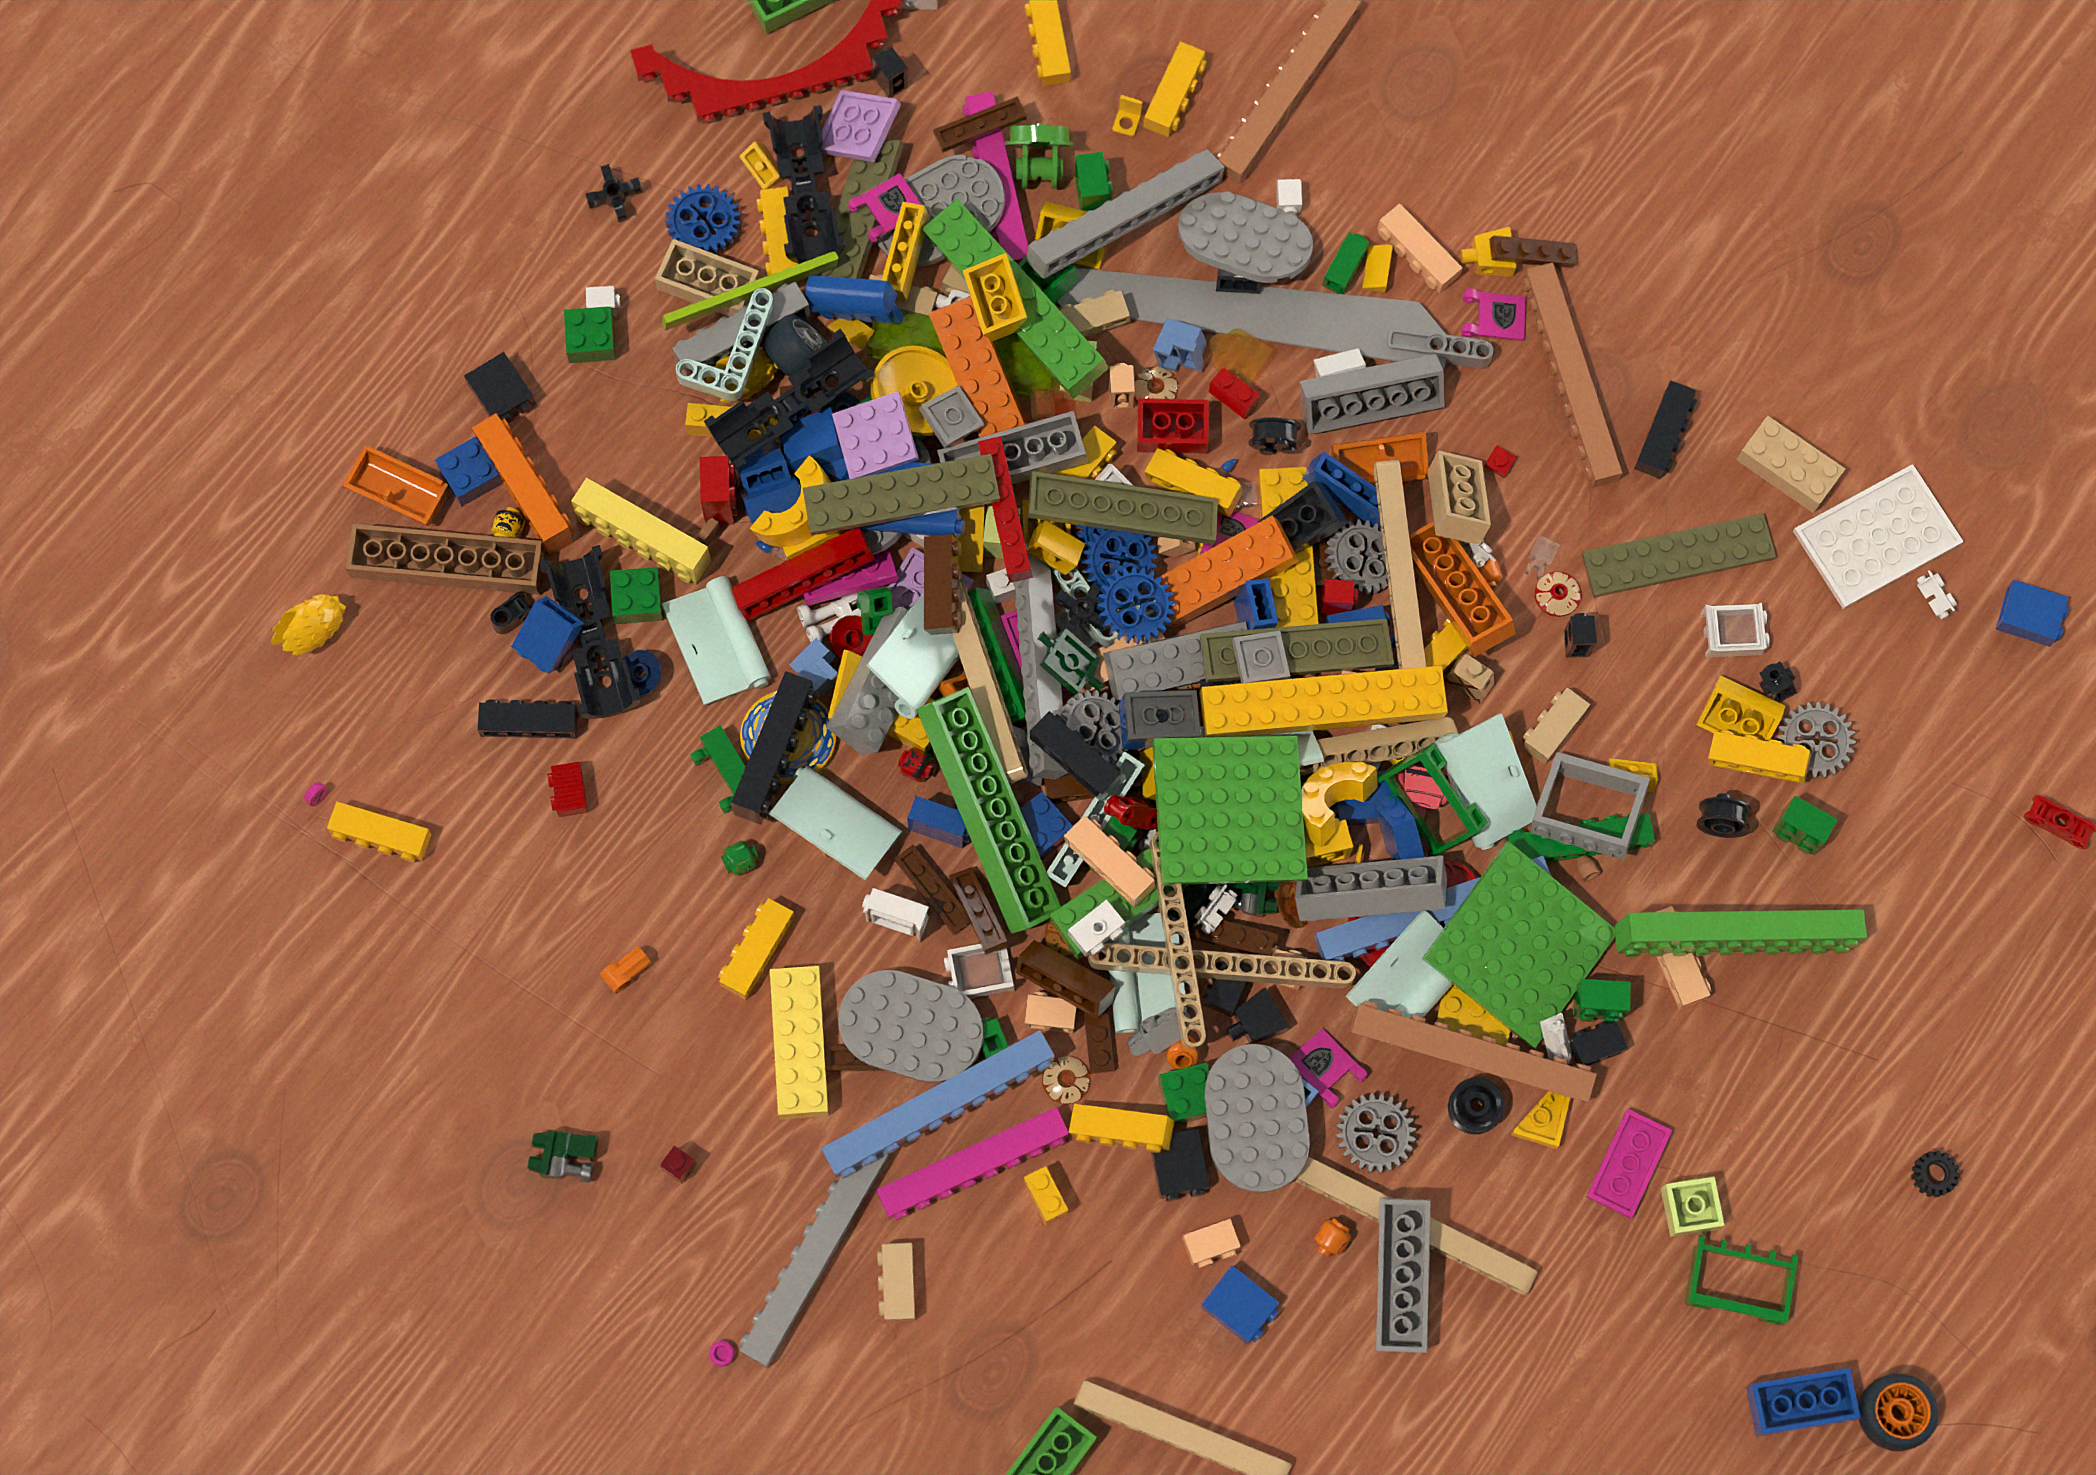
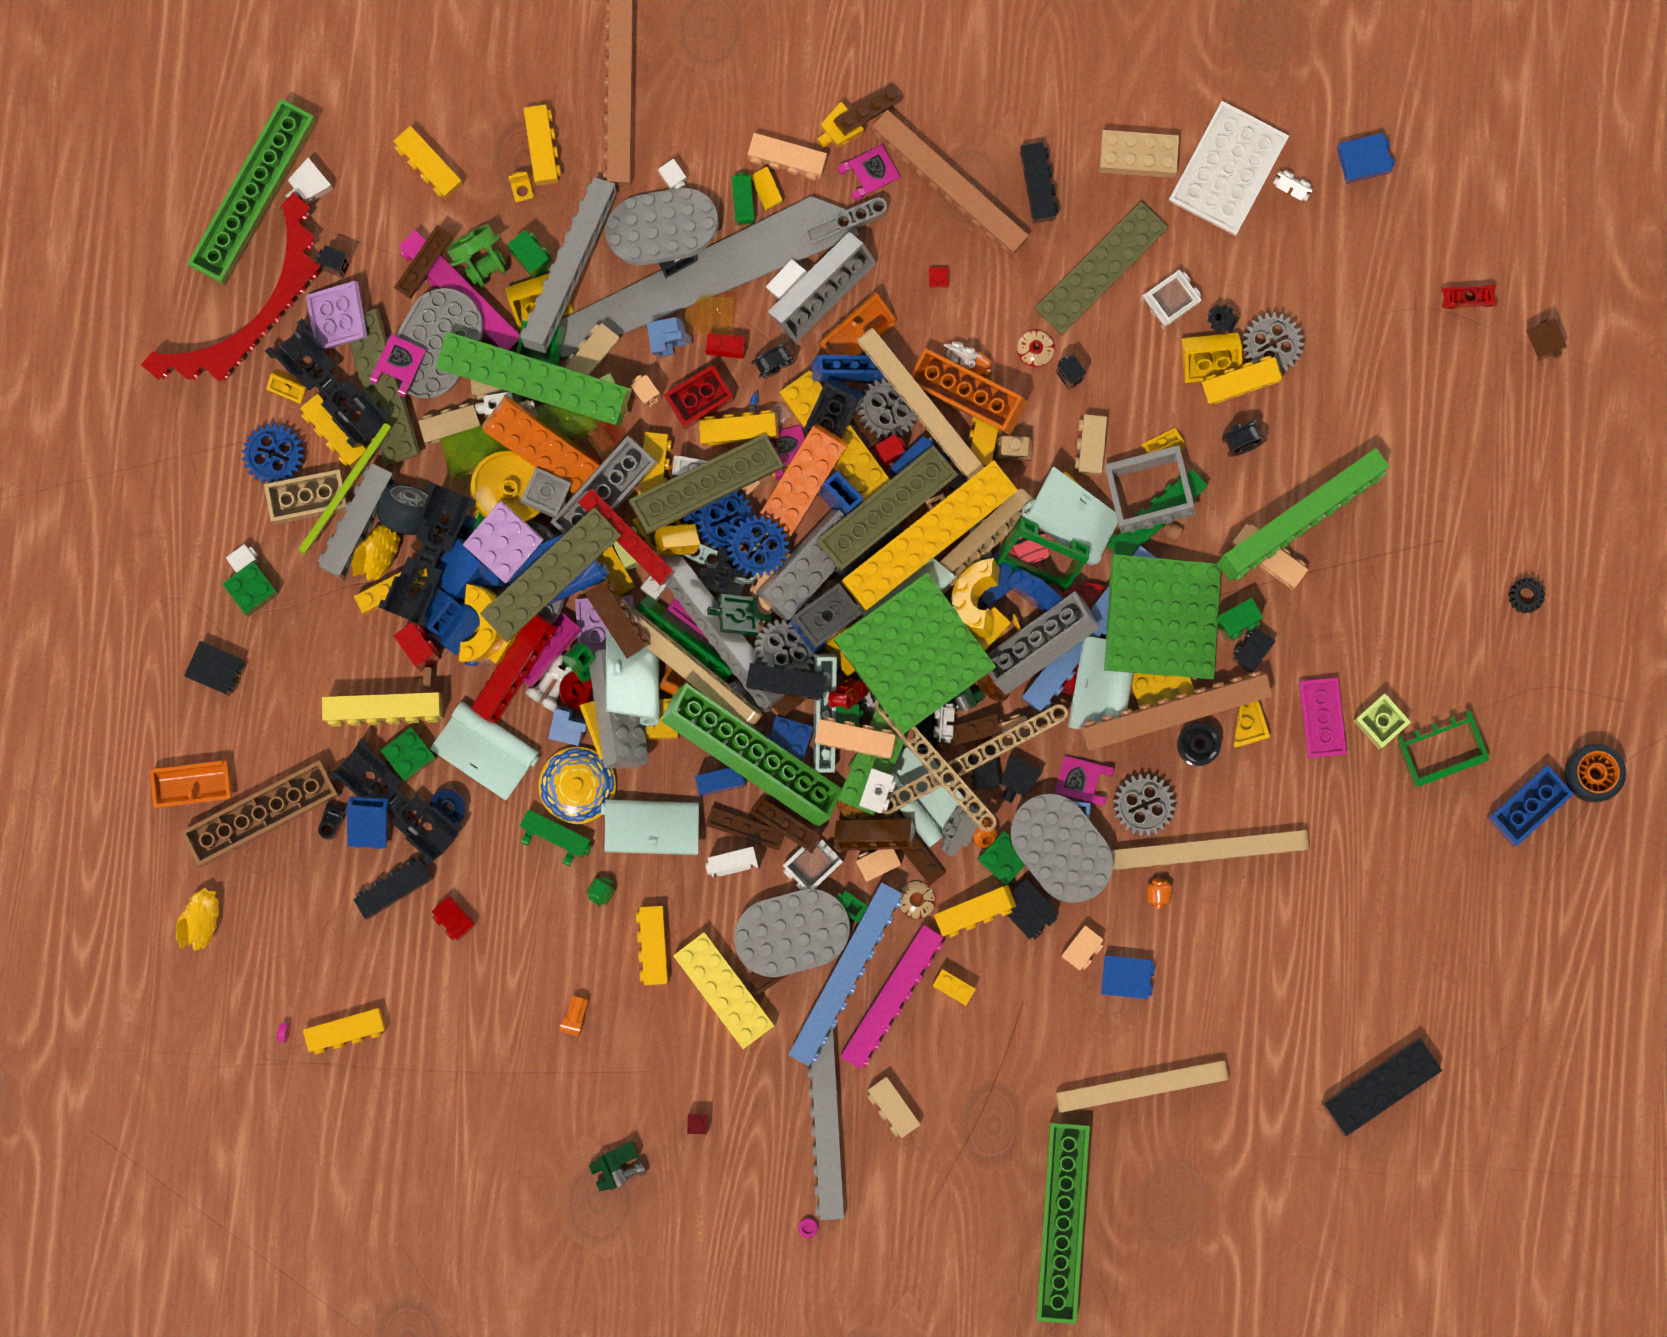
camera: 30 degrees left, 10 degrees up
blue brick [435,436,502,507] -> none
orange brick [472,414,574,557] -> none
head [491,507,525,539] -> none
black pin [585,164,642,222] -> none
light aqua beam [676,288,773,401] -> none
black brick [731,671,817,825] -> none
blue brick [805,275,904,324] -> none
yellow slope [828,318,875,350] -> none
yellow brick [882,202,930,302] -> none
red head [898,747,935,783] -> none
yellow slope [963,253,1028,341] -> none
tan dish [1134,366,1179,402] -> none
light grey plate [1232,631,1290,684] -> none
light grey brick [1376,1197,1430,1353] -> none
tan brick [1428,451,1491,545] -> none
clear plate [1525,535,1560,580] -> none
white hinge [1540,1013,1572,1065] -> none
green brick [1772,796,1838,855] -> none

